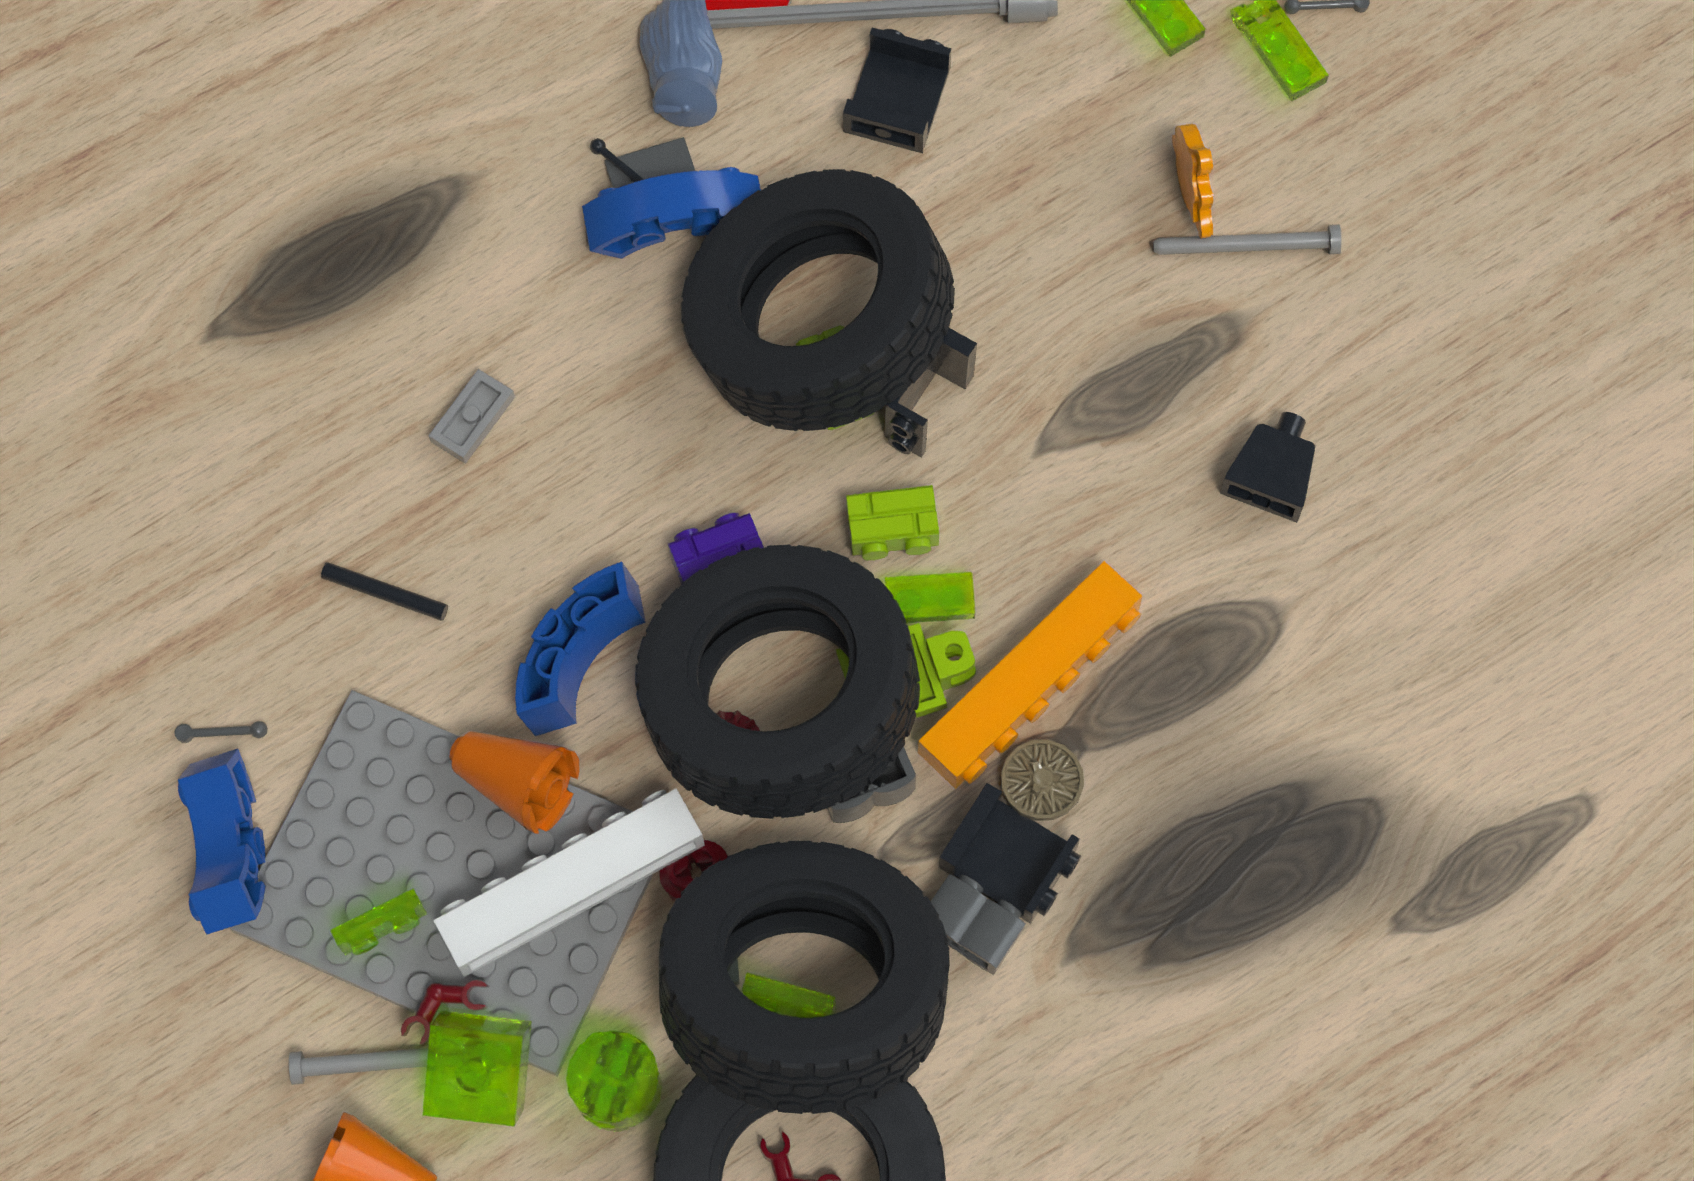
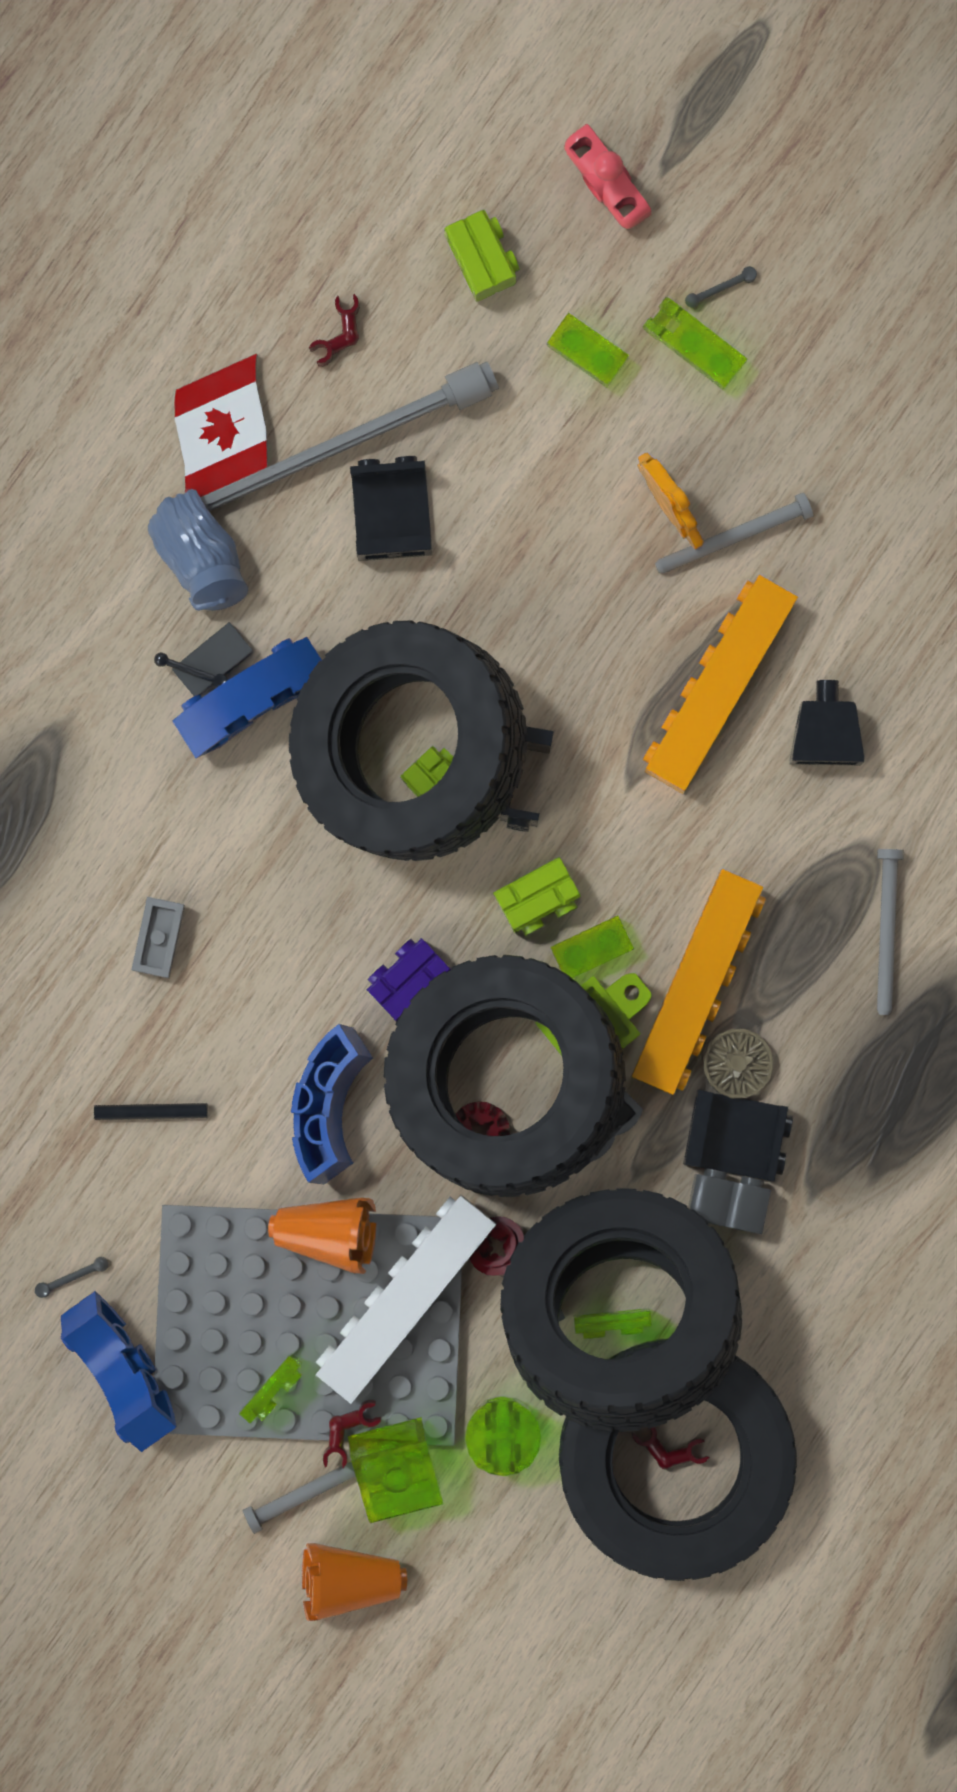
camera: 15 degrees left, 15 degrees up
none -> light orange brick [643,575,798,794]
none -> light grey bar [877,849,904,1015]

